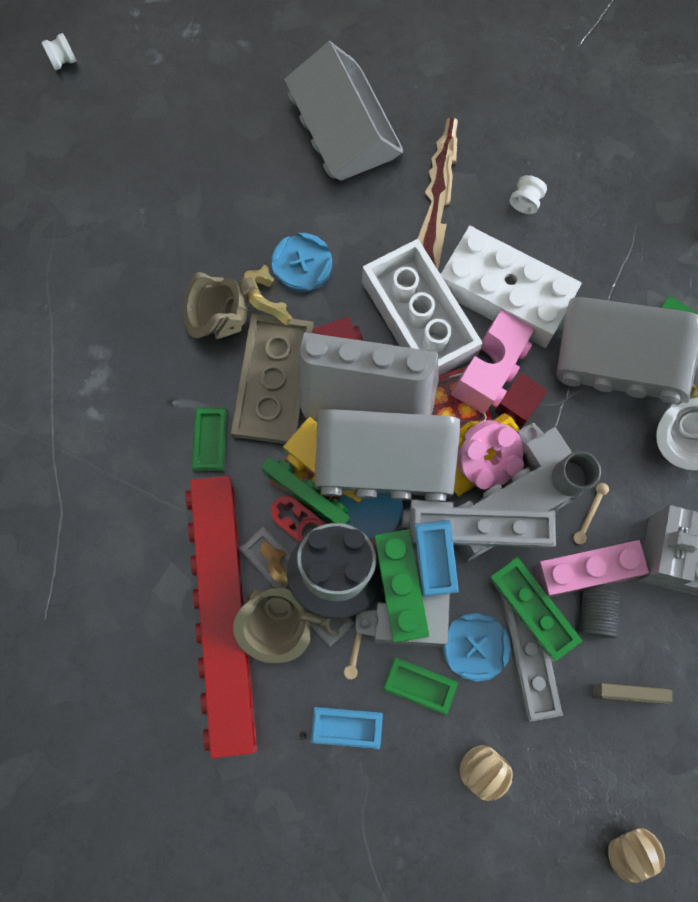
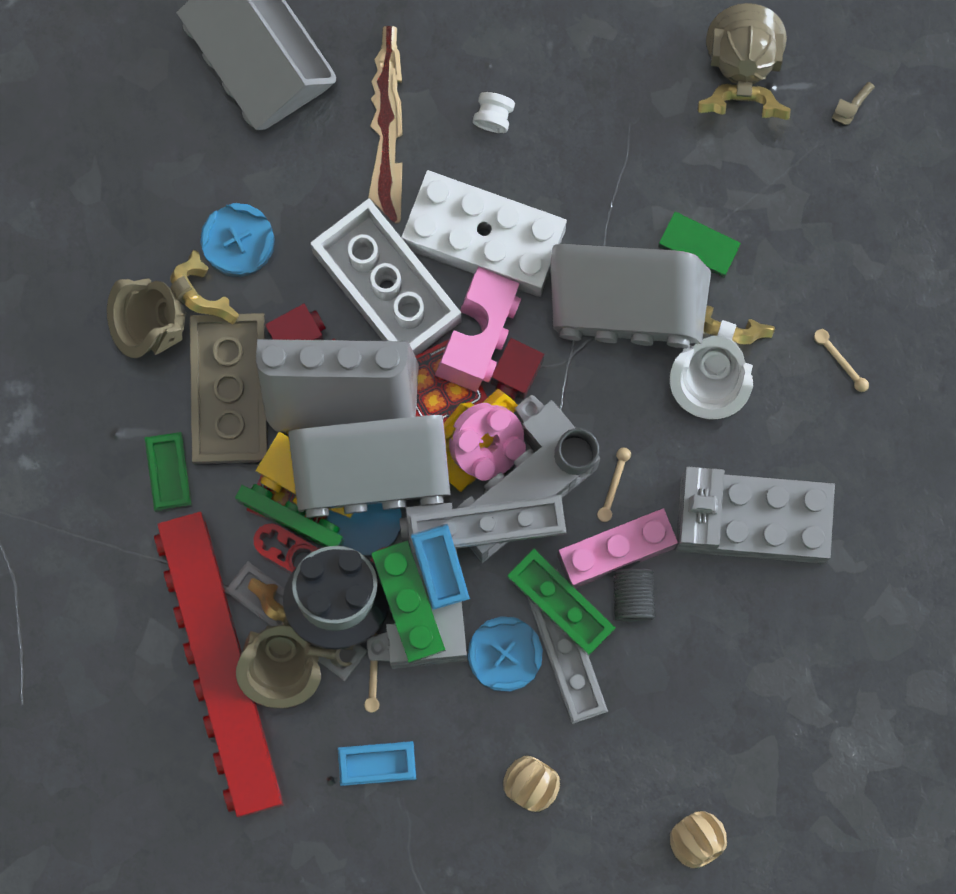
camera: 10 degrees left, 5 degrees up
green tile [382,657,458,716] -> none
dark tan tile [593,683,673,704] -> none

